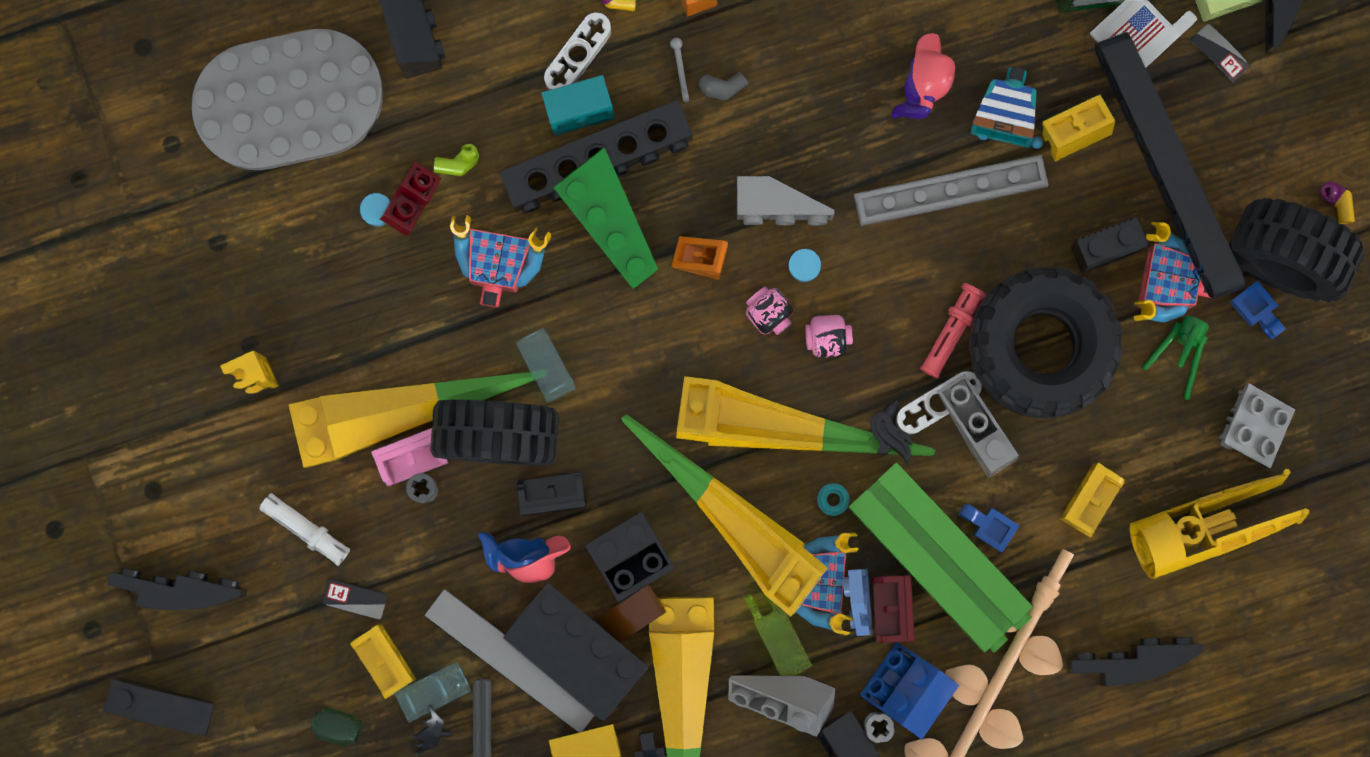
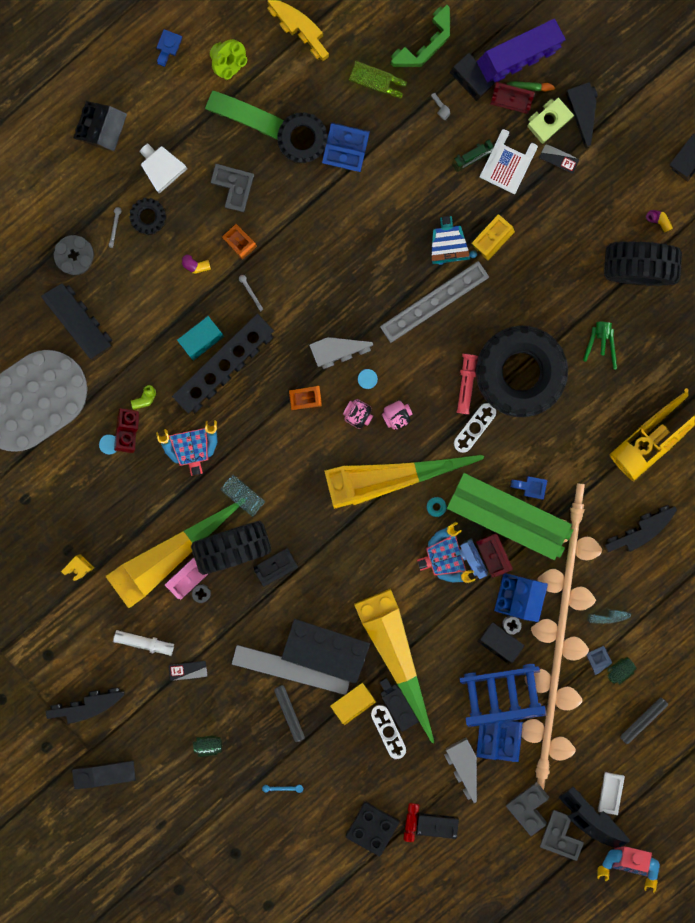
camera: 20 degrees left, 5 degrees up
yellow hinge [350,624,416,699] -> none
clear light blue slope [394,662,472,723] -> none
black piece [412,704,451,756] -> none
hair [478,532,571,583] -> none
white beam [544,13,611,90] -> none
green wing [553,147,658,289] -> none
black slope [585,512,675,602] -> none
reddish brown slope [597,585,666,643] -> none
yellow plate [621,415,828,617] -> none
dark grey arm [699,72,748,100] -> none
light grey slope [728,676,835,737] -> none
clear neon green hinge [744,593,812,676] -> none
black piece [870,400,913,464] -> none
coral hair [892,33,956,119] -> none
light grey slope [937,374,1019,478] -> none
yellow hinge [1060,463,1125,538] -> none
black brick [1071,217,1148,273] -> none
black beam [1095,31,1245,300] -> none
torso [1134,222,1210,323] -> none
light grey hinge [1219,383,1295,468] -> none
blue plate [1230,281,1285,340] -> none

